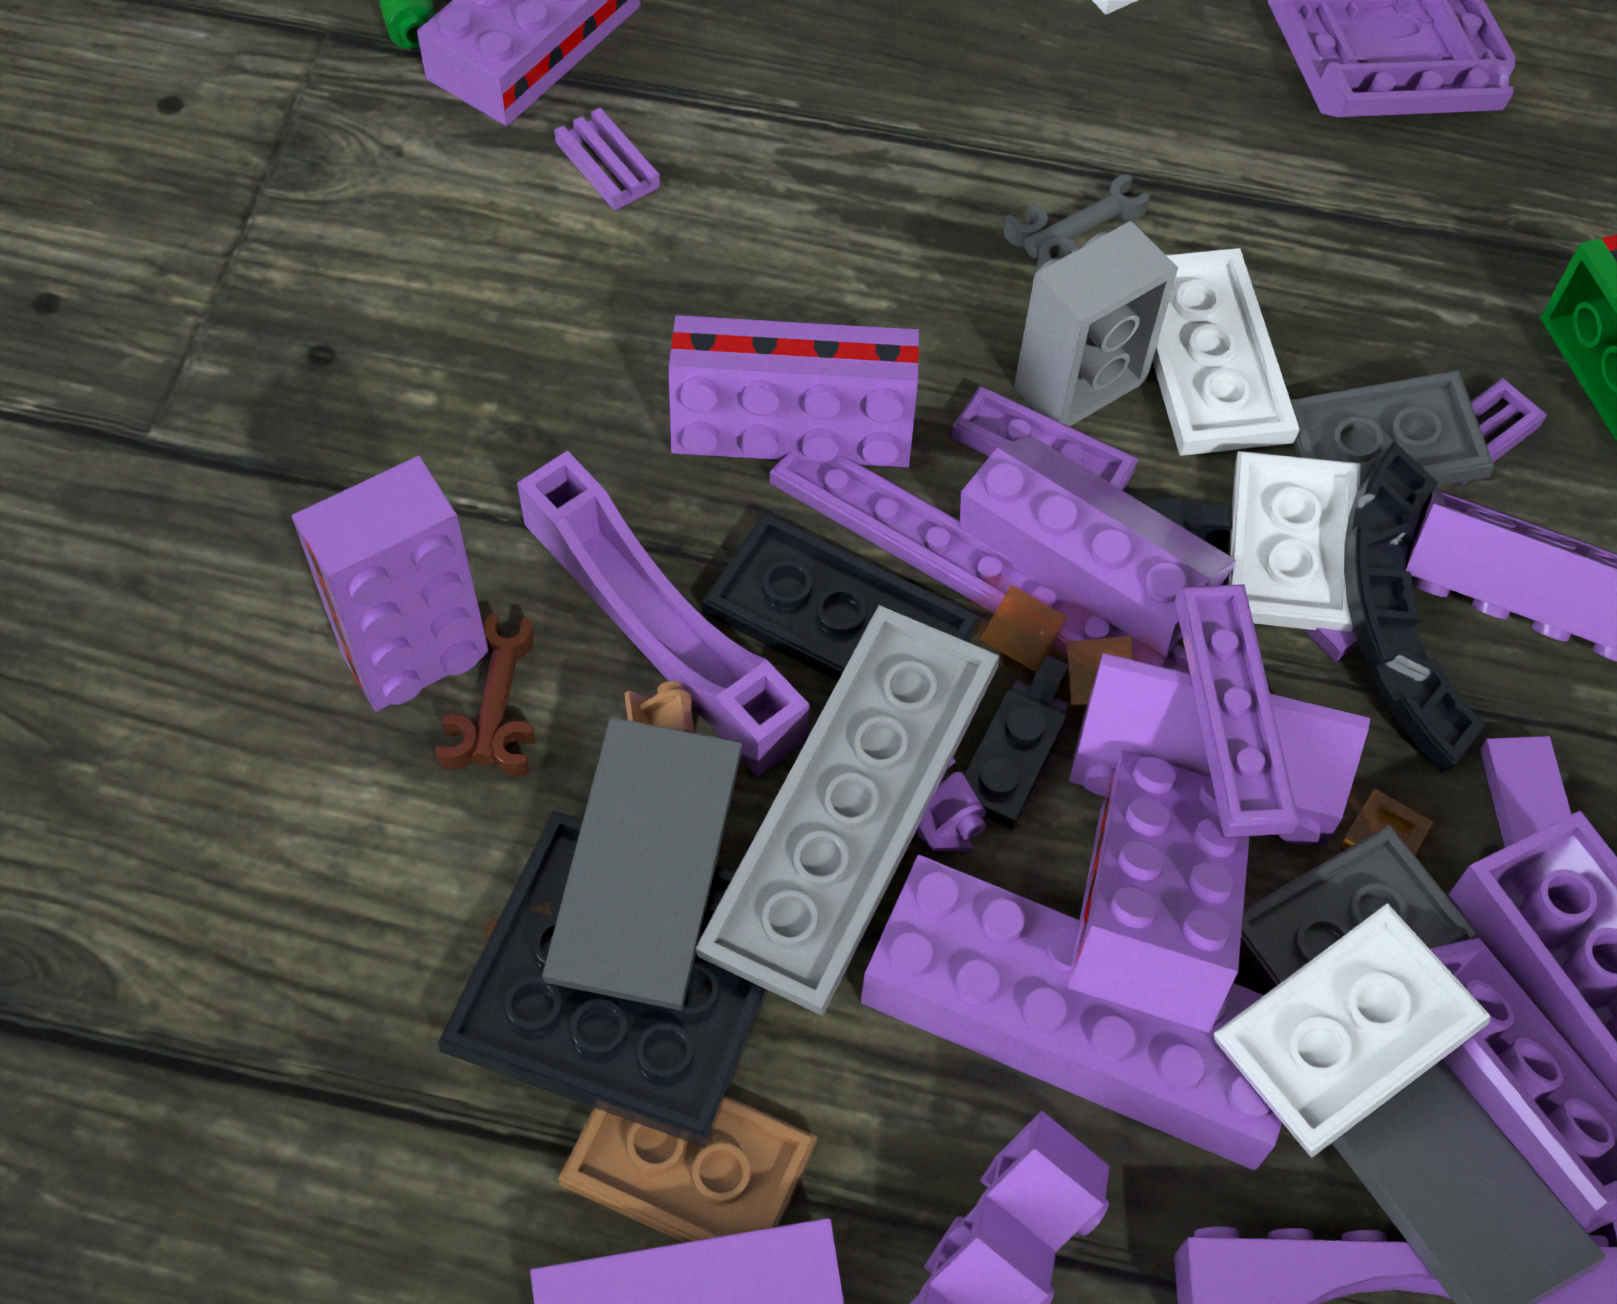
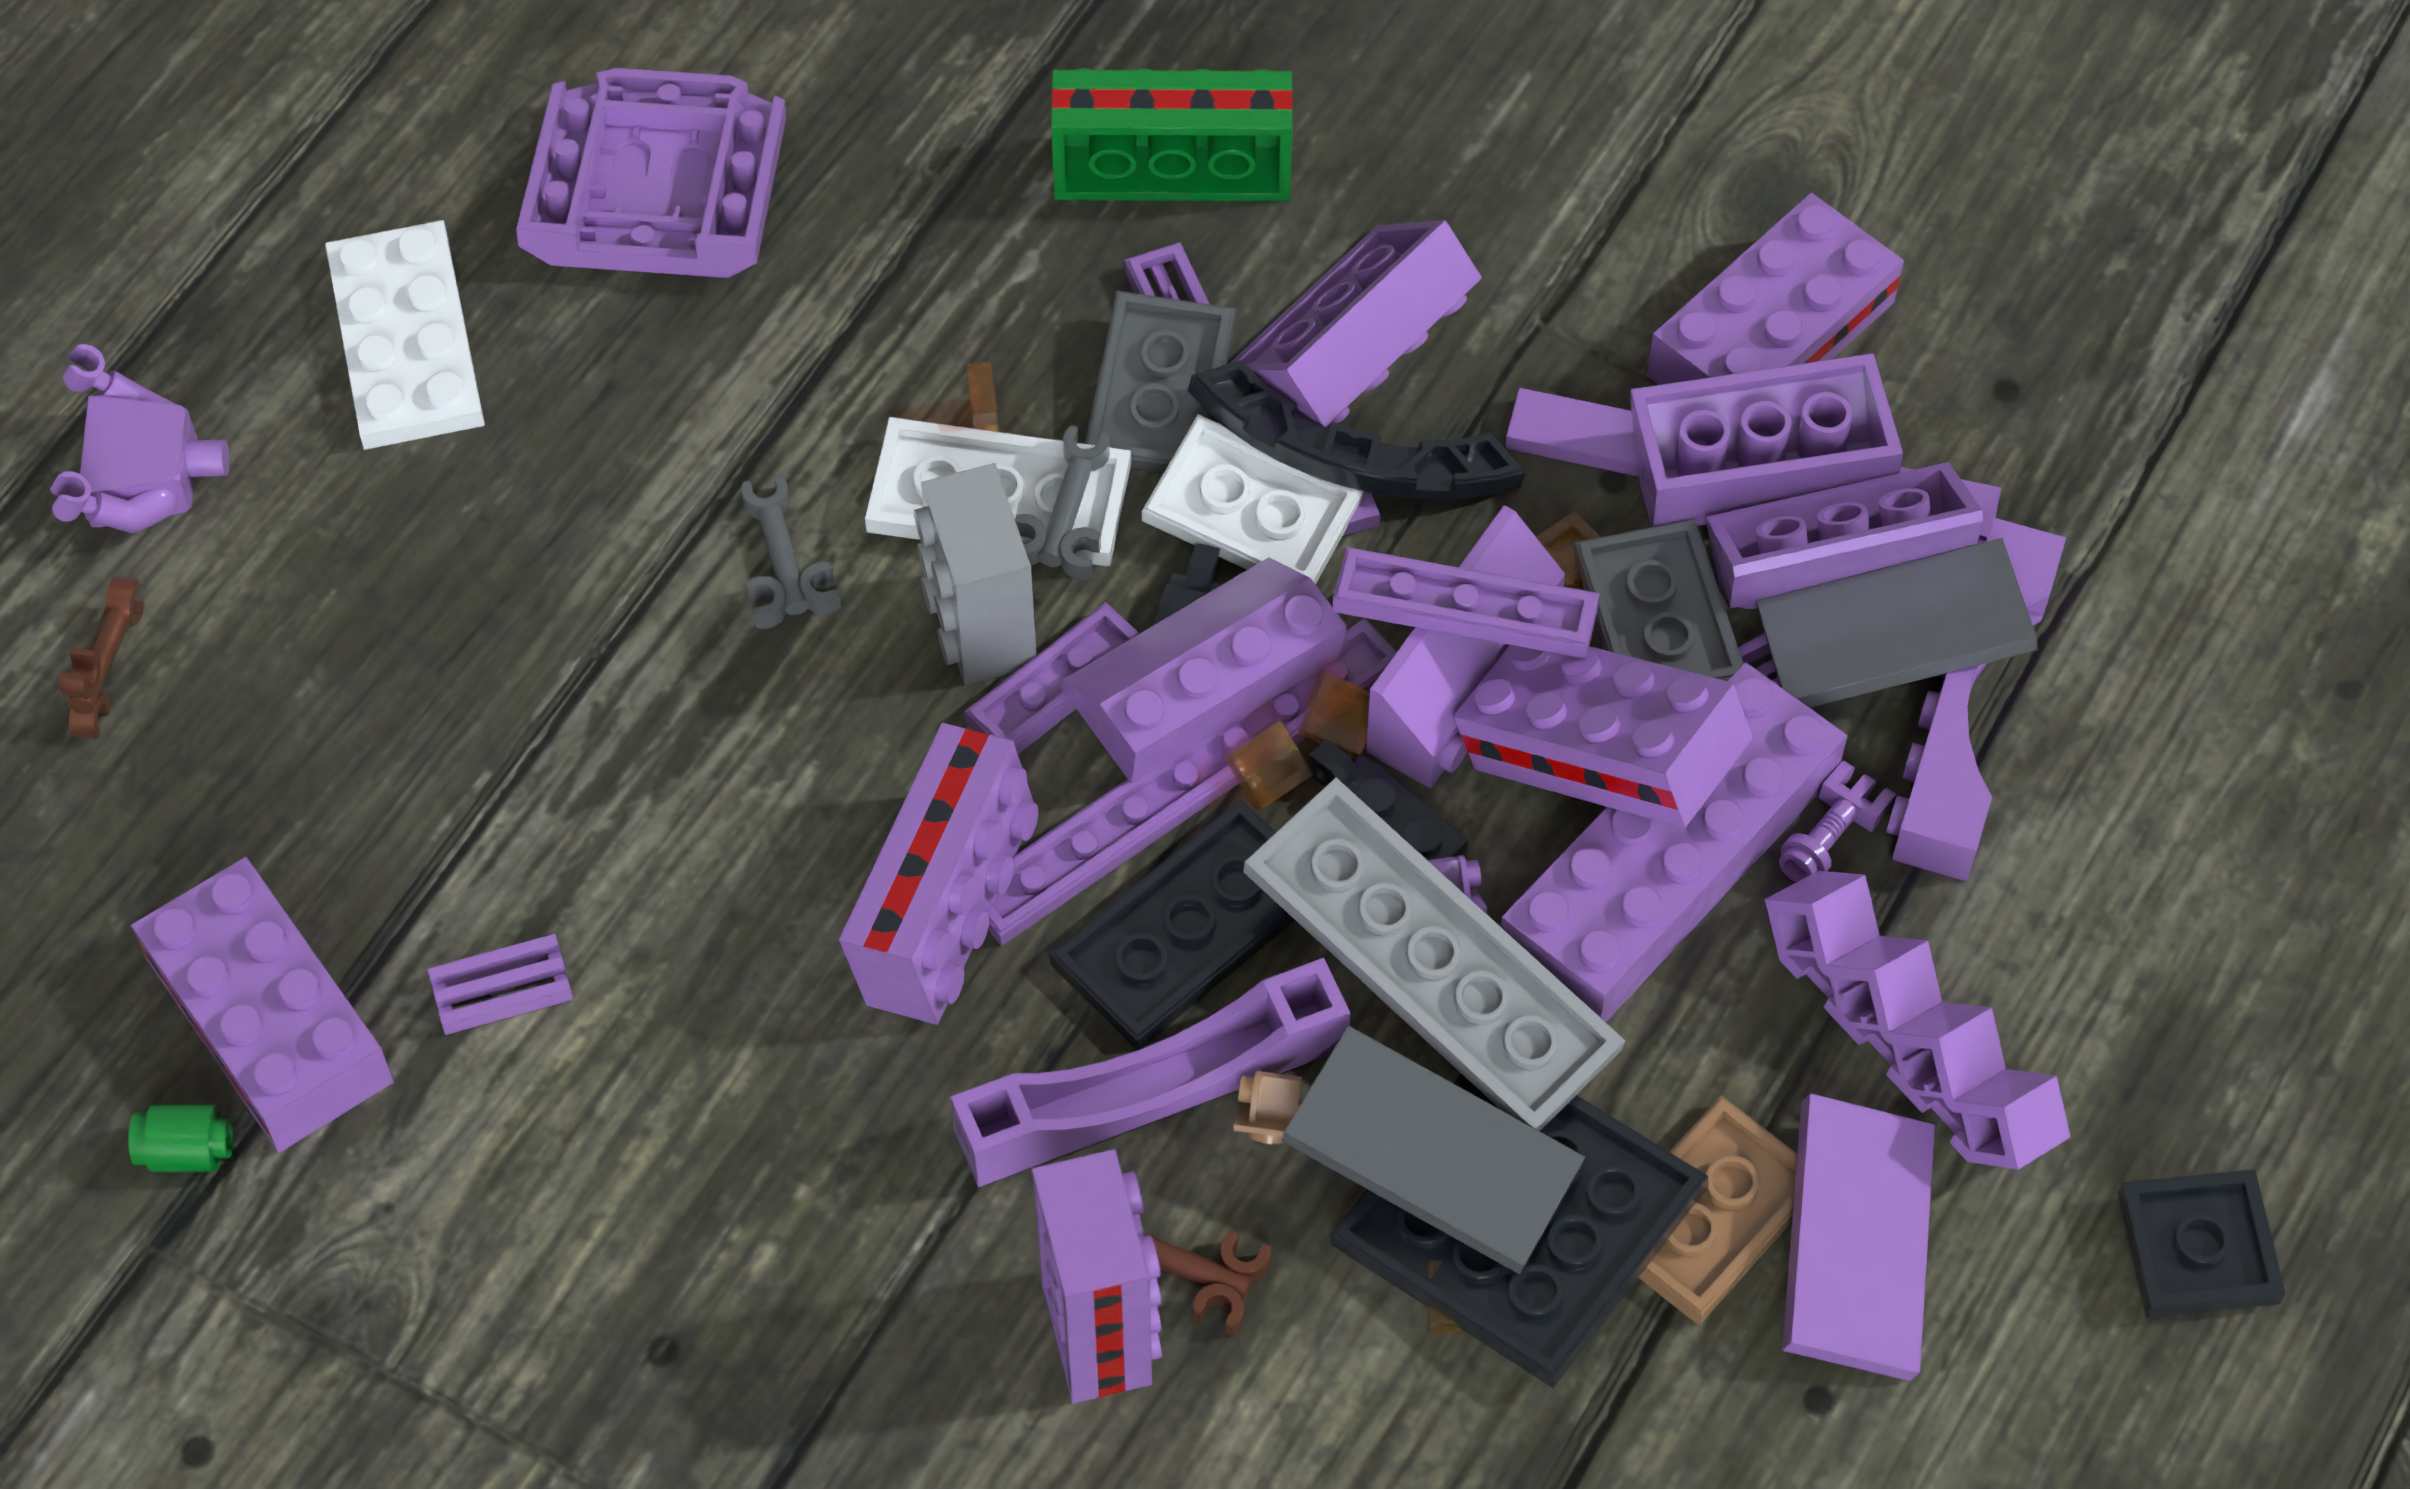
camera: 70 degrees left, 0 degrees up
white tile [1214,903,1491,1158] -> none
none -> clear orange tile [966,361,999,432]
none -> dark grey bar [1015,425,1110,580]
none -> medium lavender hinge [1779,760,1898,882]

